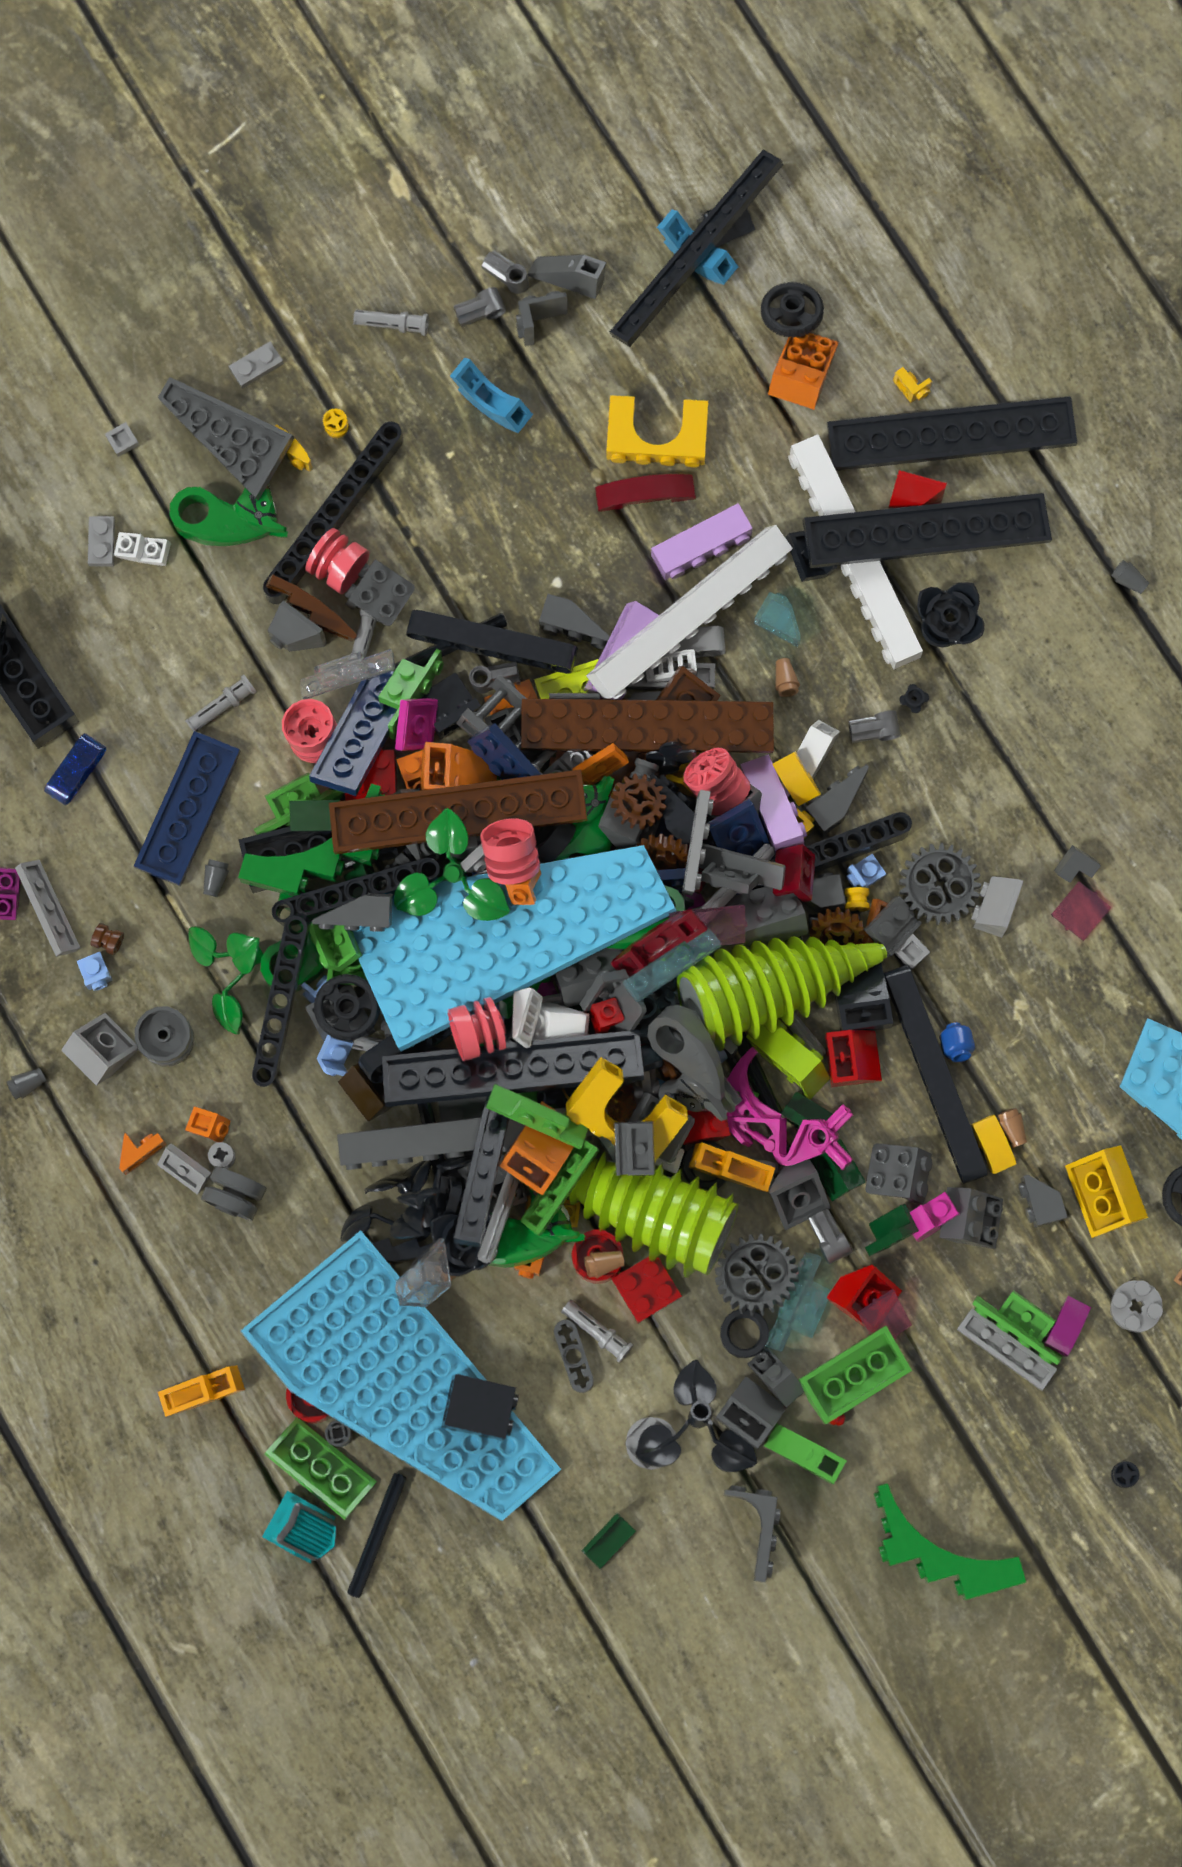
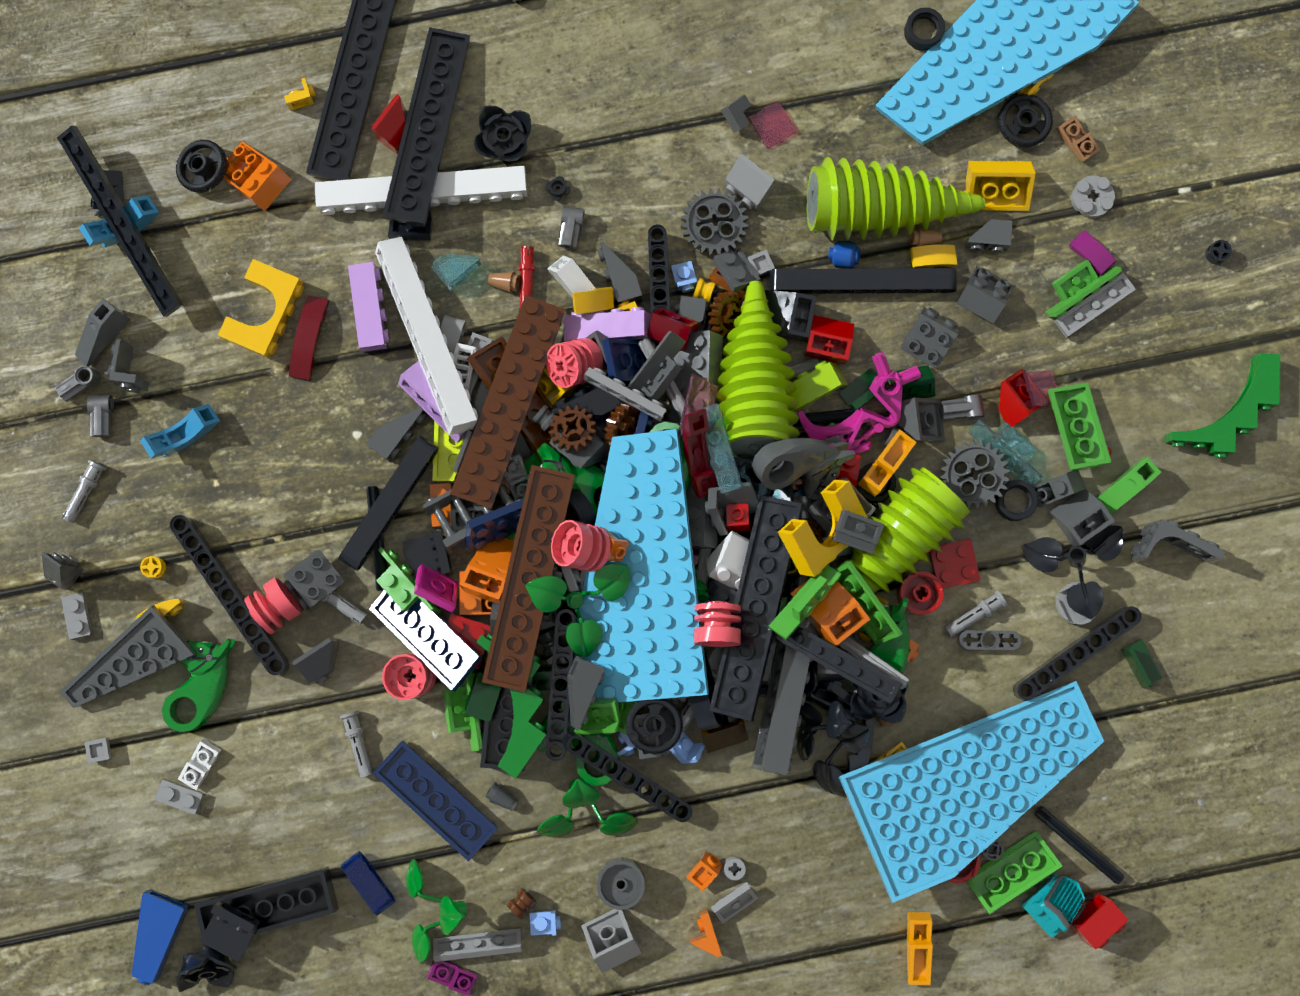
camera: 75 degrees left, 5 degrees up
dark grey wheel [201,1166,267,1221] -> none
reddish brown slope [266,575,357,641] -> none
clear bracket [300,649,395,699] -> none
clear slope [395,1238,451,1307] -> none
black brick [441,1374,519,1441] -> none
flat silver piece [469,662,520,693] -> none
white slope [512,988,543,1048] -> none
orange plate [572,743,629,785] -> none
medium nougat cone [584,1251,624,1278] -> none
black plate [646,741,696,775] -> none
dark green panel [865,1204,919,1257] -> none
dark pink brick [910,1192,960,1242] -> none
none -> dark grey slope [42,552,84,590]
none -> green plant [406,858,467,964]
none -> red pin [518,246,535,310]
none -> lime cone [807,157,985,241]
none -> black beam [1013,606,1142,700]
none -> red piece [1071,893,1128,950]

